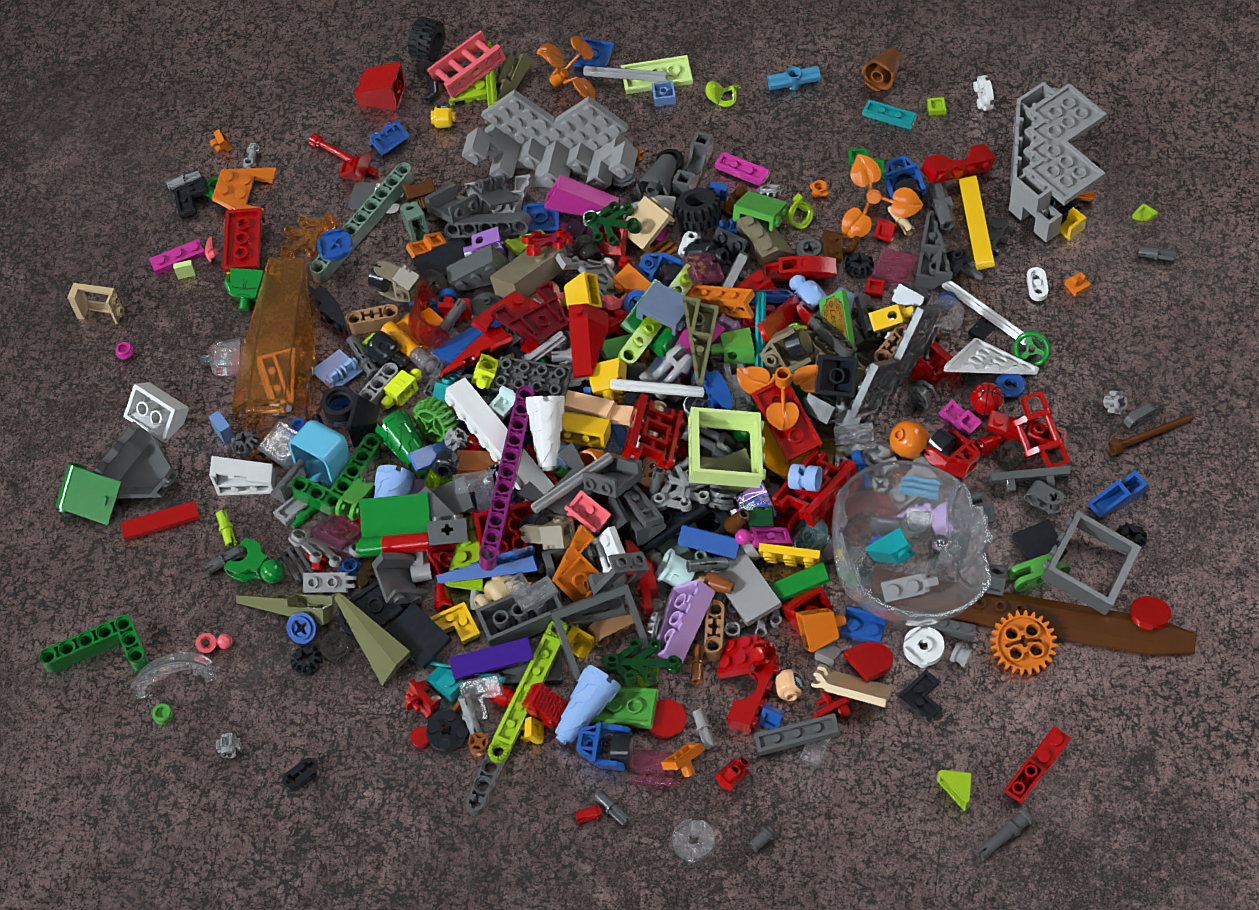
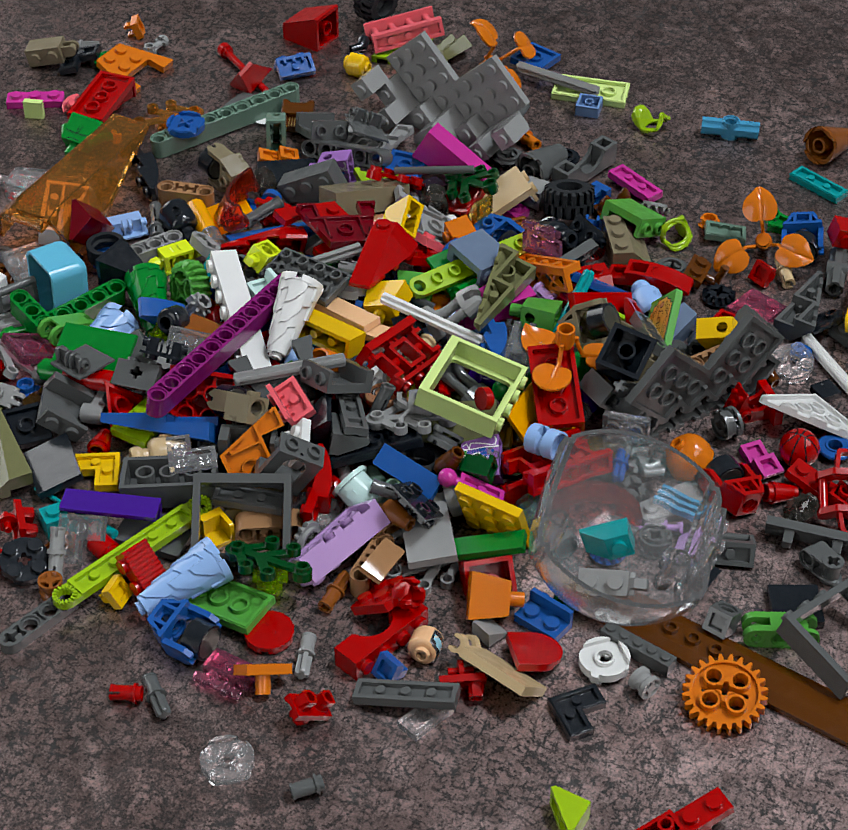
camera: 15 degrees right, 15 degrees down
none -> dark tan brick [24,36,79,67]
none -> dark grey hinge [50,344,115,380]
none -> dark red slope [69,199,115,246]
none -> black hinge [139,335,189,365]
none -> light grey beam [189,231,220,258]
none -> medium nougat slope [359,537,406,585]
none -> black hinge [391,481,444,529]
none -> dark grey bar [394,165,474,175]
none -> clear yellow slope [468,195,493,226]
none -> red tile [474,387,494,411]
none -> sand green plate [704,220,746,245]

